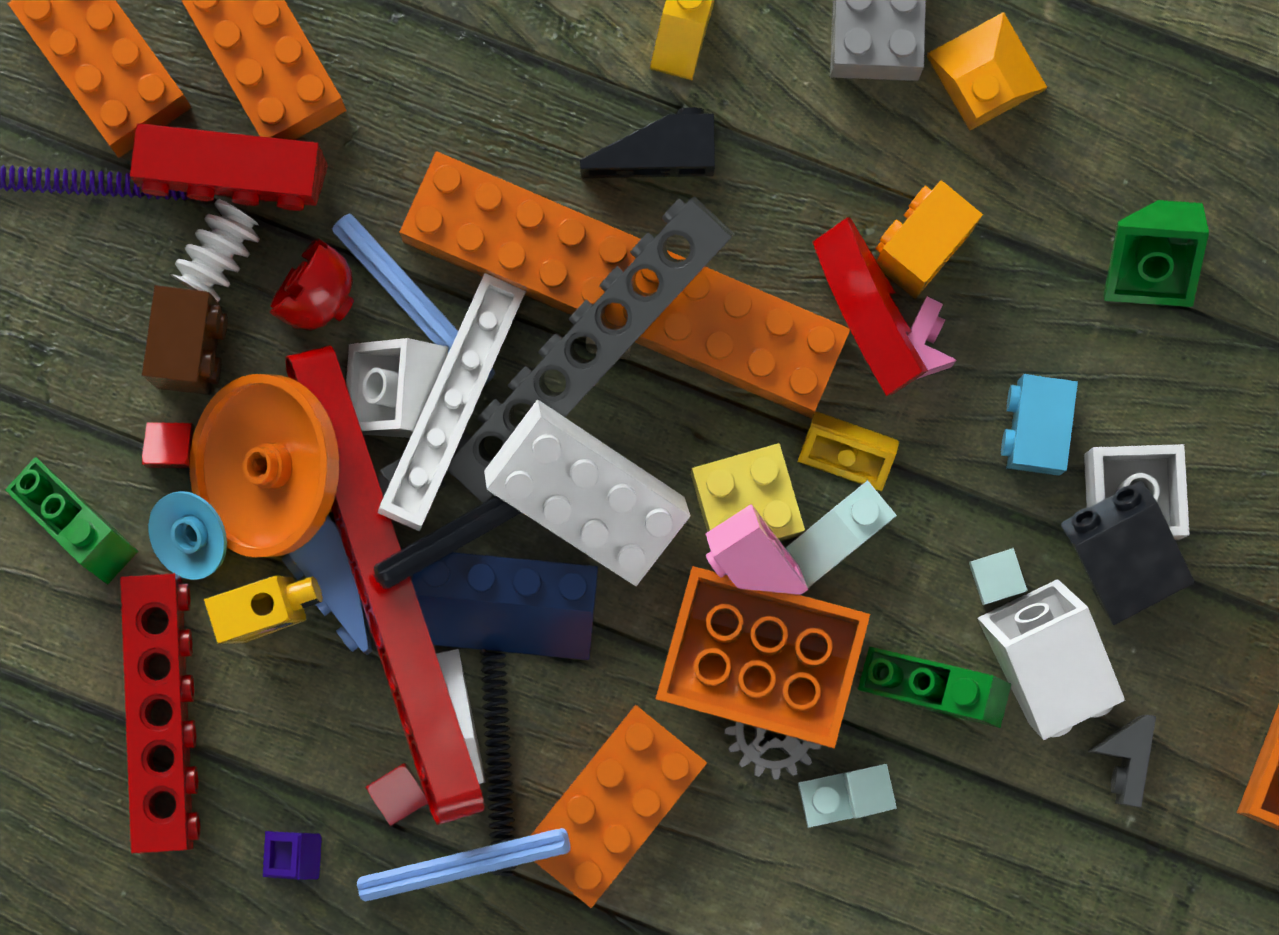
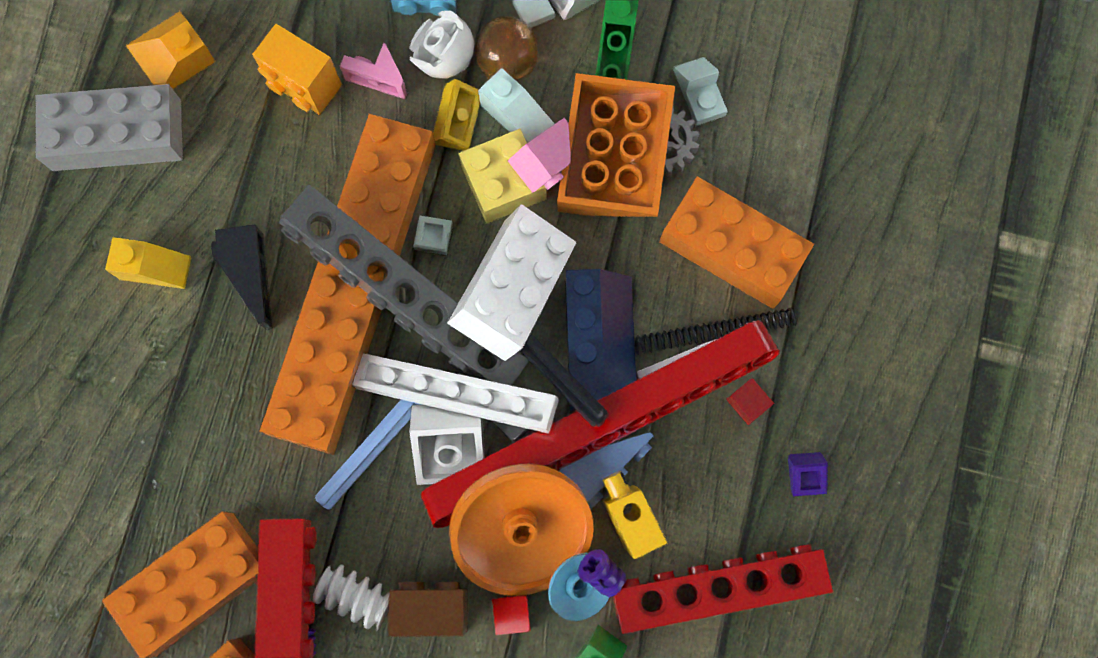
camera: 95 degrees left, 5 degrees down
red cylinder [269,238,354,331] -> none
light blue axle [357,829,571,901] -> none
red slope [813,217,928,396] -> none
none -> white cylinder [410,11,475,79]
none -> light aqua tile [413,215,453,255]
none -> clear orange cylinder [475,16,538,82]
none -> dark purple bush [578,549,626,597]

